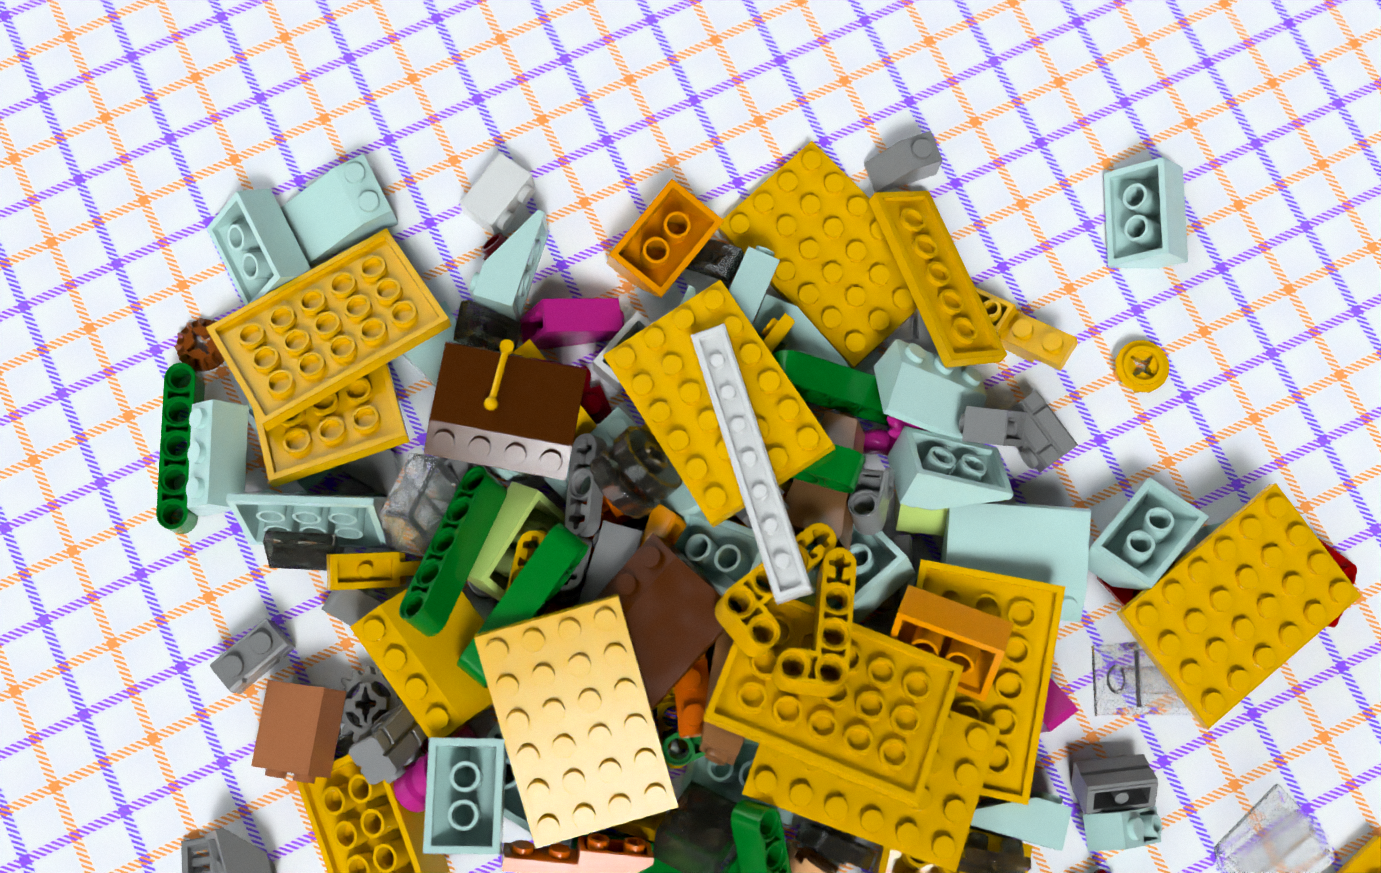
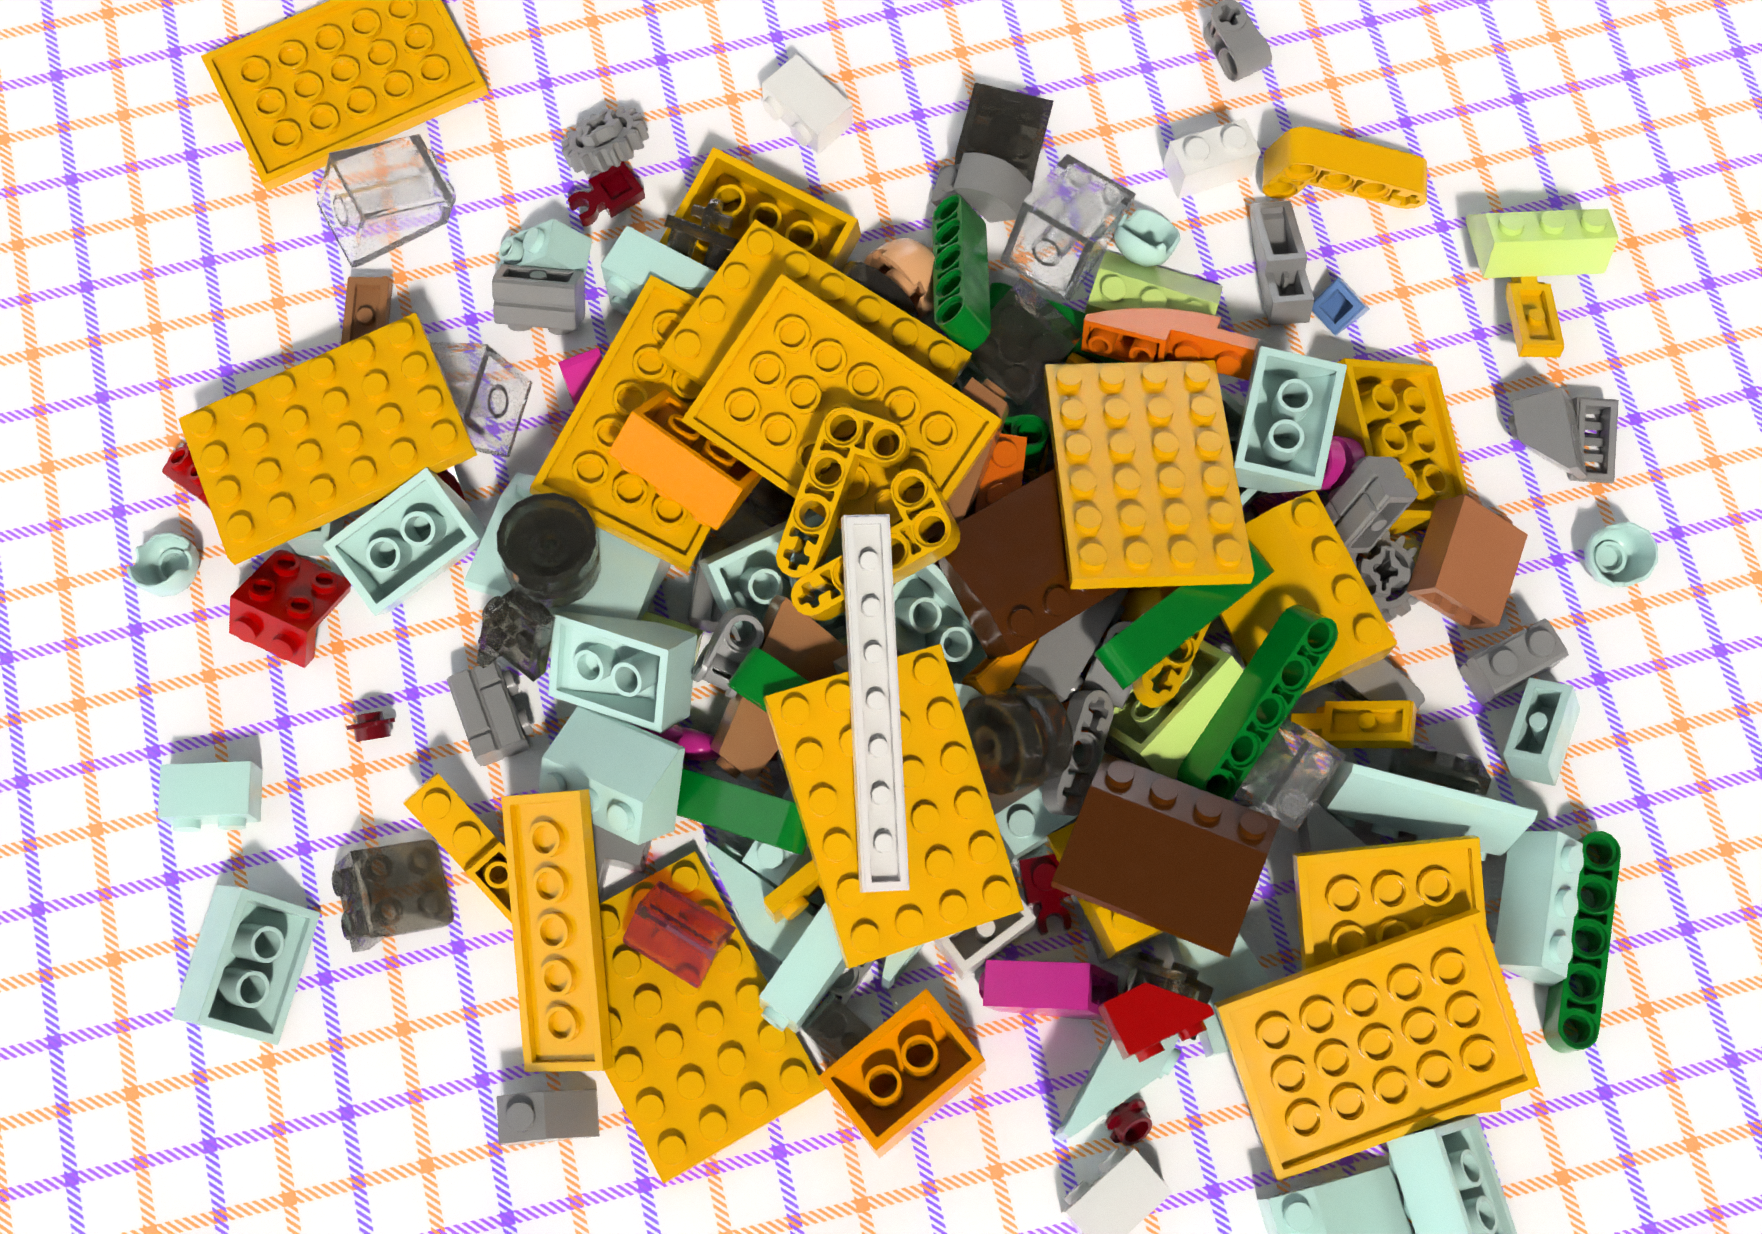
camera: 165 degrees left, 5 degrees down
dark orange gear [174,318,225,372] -> none
yellow hinge [484,339,514,410] -> none
light grey slope [959,406,1026,447] -> none
yellow gear [1114,340,1169,393] -> none
none -> light aqua hair [127,532,199,597]
none -> light aqua brick [158,761,263,832]
none -> red bracket [229,549,351,668]
none -> clear smoke bracket [331,839,454,953]
none -> medium nougat plate [341,277,393,345]
none -> dark red plate [346,711,395,742]
none -> clear smoke bracket [476,586,556,682]
none -> clear smoke wheel [497,493,602,608]
none -> panel [623,881,736,988]
none -> red slope [1098,982,1215,1063]
none -> light aqua brick [1503,677,1581,786]
none -> light aqua hair [1584,522,1658,588]

